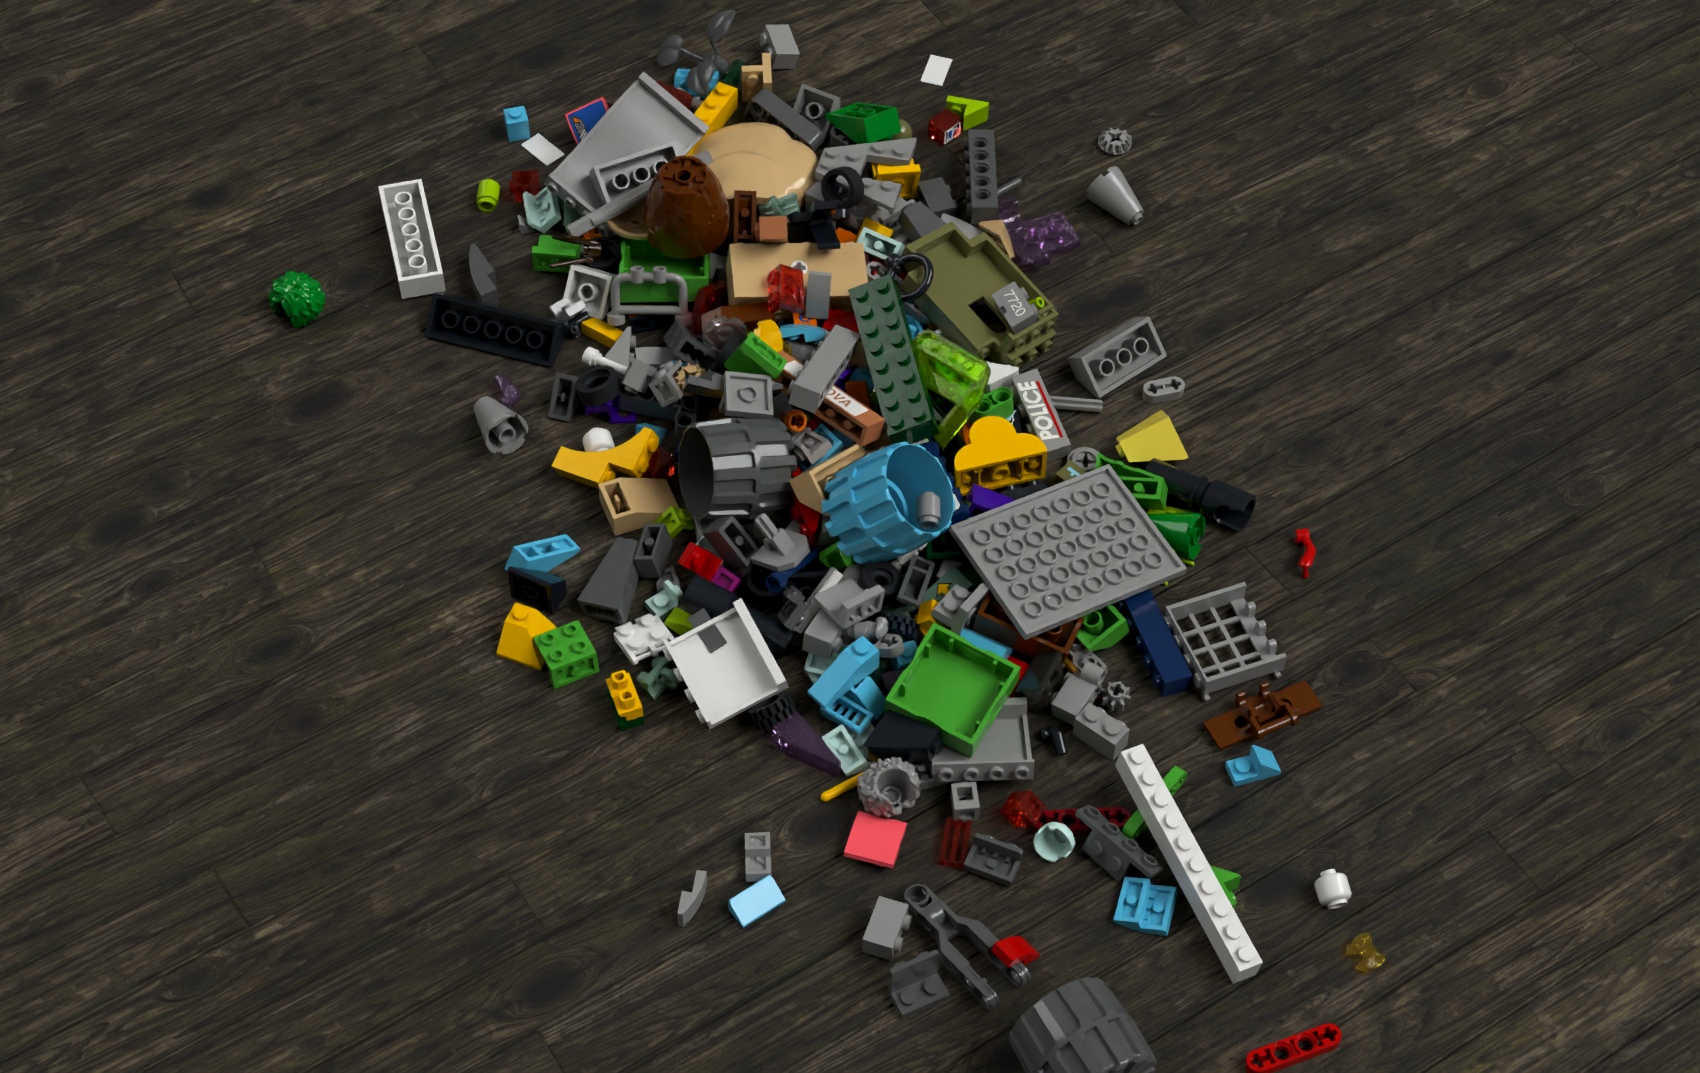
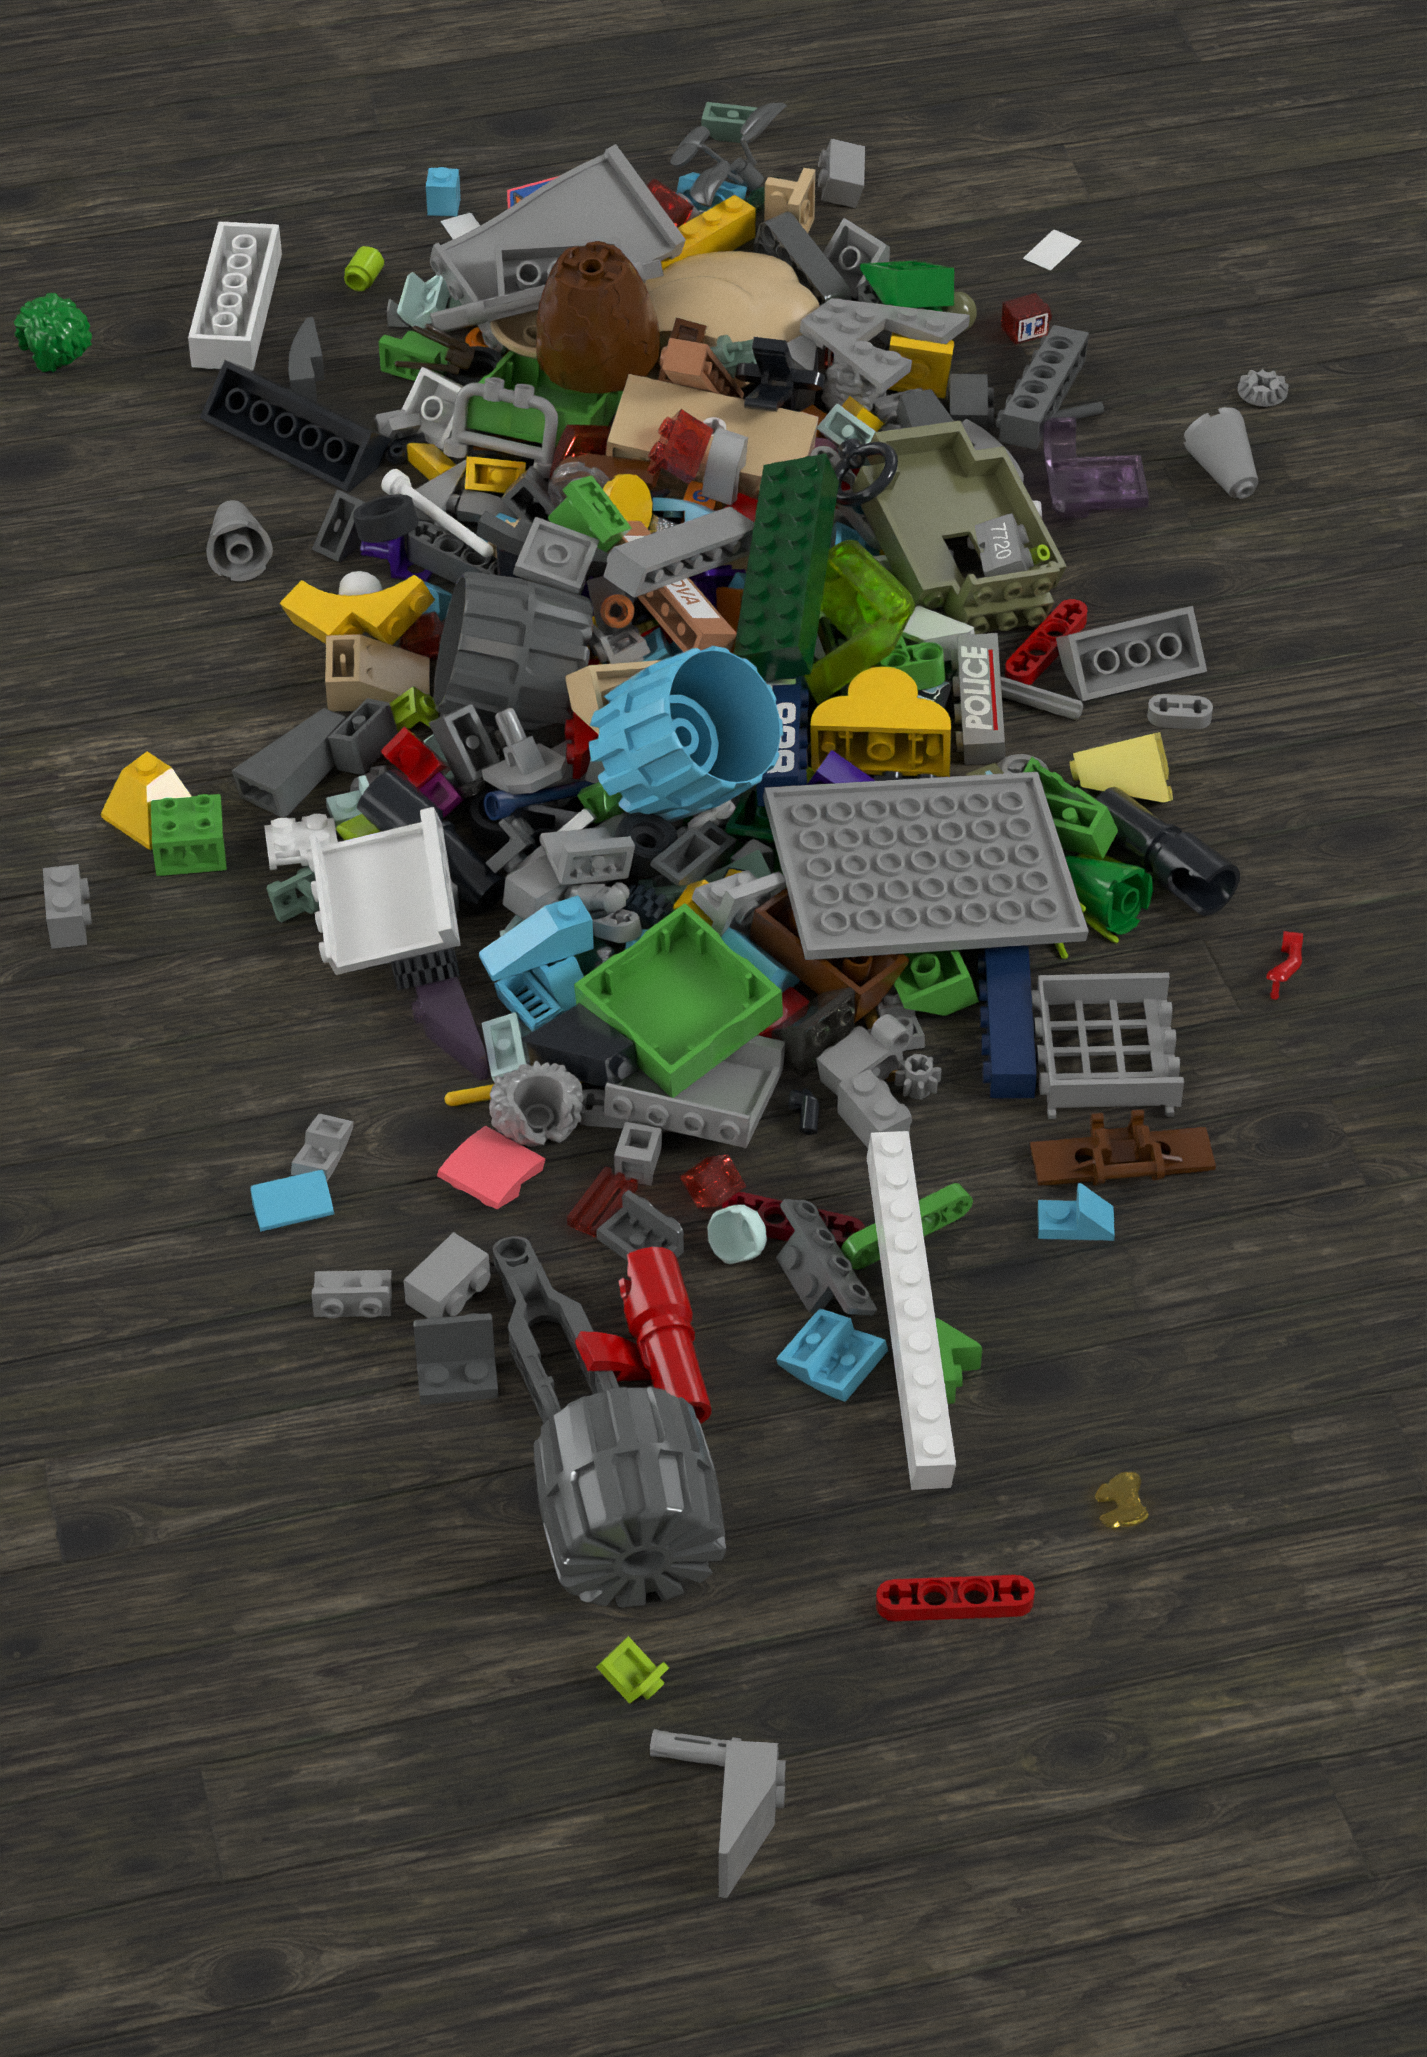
camera: 20 degrees right, 5 degrees down
clear purple arm [493,373,521,408] -> none
medium azure slope [505,534,581,572] -> none
black slope [507,566,567,615] -> none
clear red brick [509,169,540,202] -> none
yellow hips [605,670,644,731] -> none
light grey brick [623,357,657,394] -> none
light grey bracket [648,360,683,408] -> none
light grey slope [677,870,707,927] -> none
dark grey sticker [687,608,727,653] -> none
black tyre [821,166,864,209] -> none
light grey brick [916,492,941,530] -> none
lime slope [945,95,989,131] -> none
tan slope [978,220,1015,259] -> none
white head [1314,869,1352,909] -> none
none -> light grey brick [43,864,92,949]
none -> light grey bracket [312,1270,392,1318]
none -> yellow slope [465,457,526,494]
none -> red piece [618,1247,712,1424]
none -> sand green slope [701,102,757,143]
none -> red beam [1005,599,1088,685]

